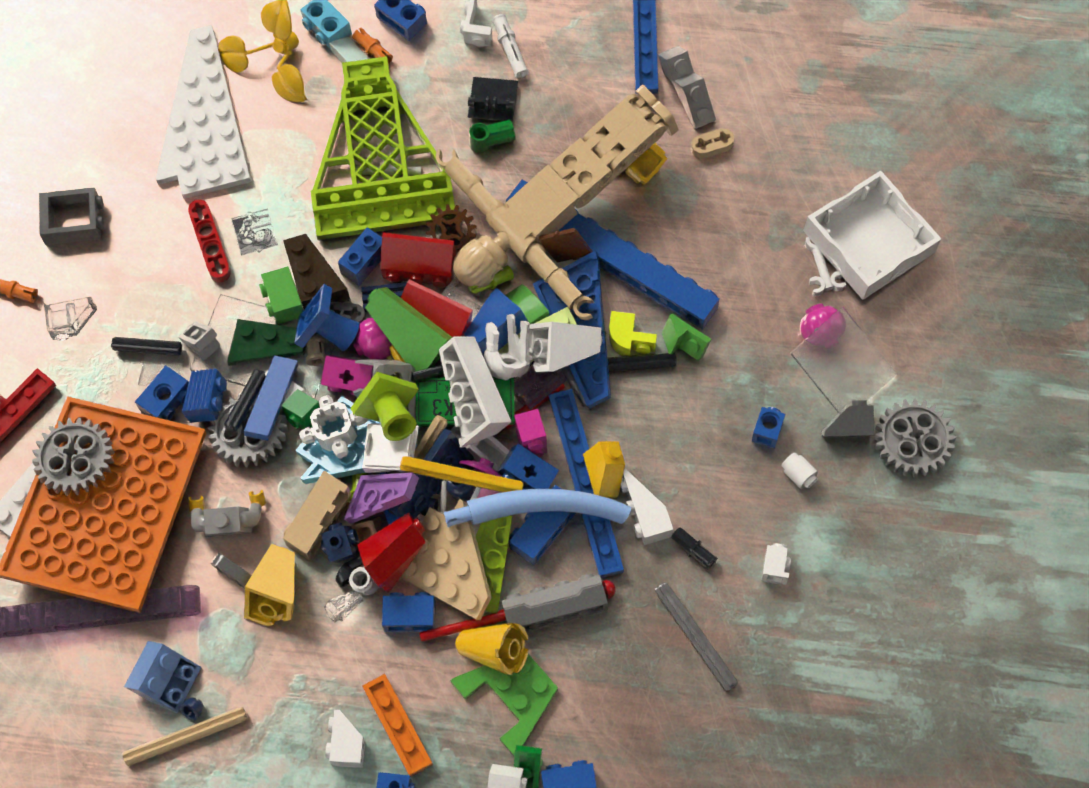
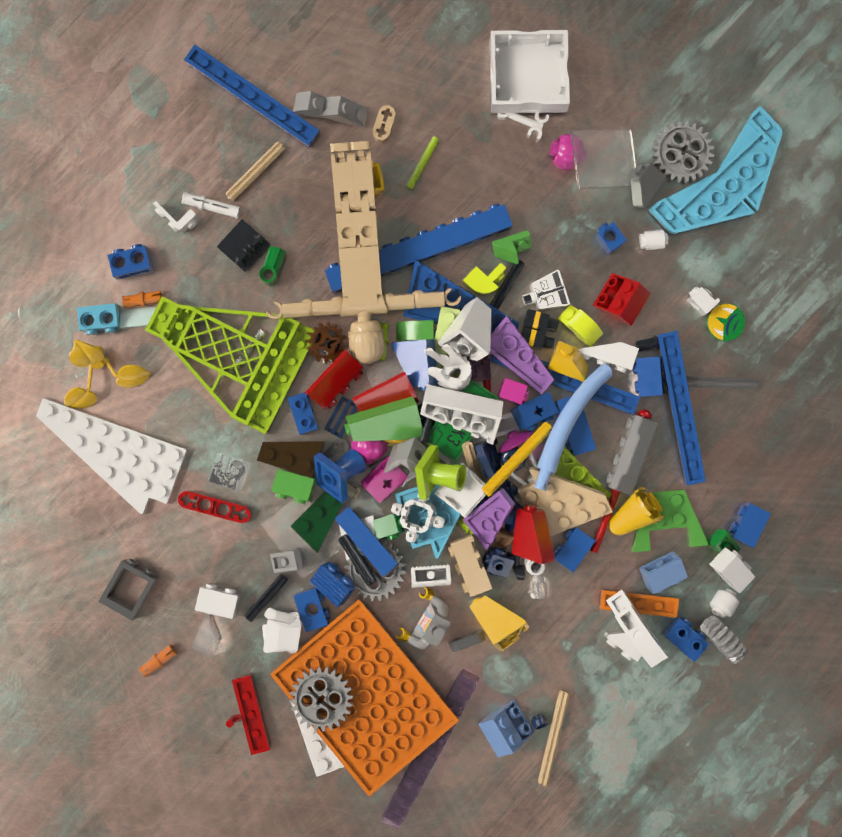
camera: 60 degrees left, 20 degrees up
reddish brown piece [539,228,593,263] -> none
none -> white brick [195,583,241,619]
none -> tan axle [226,142,285,201]
none -> white piece [262,608,302,653]
none -> lime bar [406,136,439,190]
none -> white brick [411,564,451,588]
none -> medium lavender wing [490,315,554,394]
none -> black hips [521,309,559,350]
none -> white torso [522,270,570,311]
none -> neon yellow brick [557,305,603,347]
none -> red slope [593,273,651,326]
none -> white slope [606,590,669,668]
none -> blue brick [633,356,665,397]
none -> medium blue brick [639,551,688,594]
none -> medium azure wing [648,106,783,234]
none -> blue plate [657,331,706,485]
none -> tile [706,303,745,342]

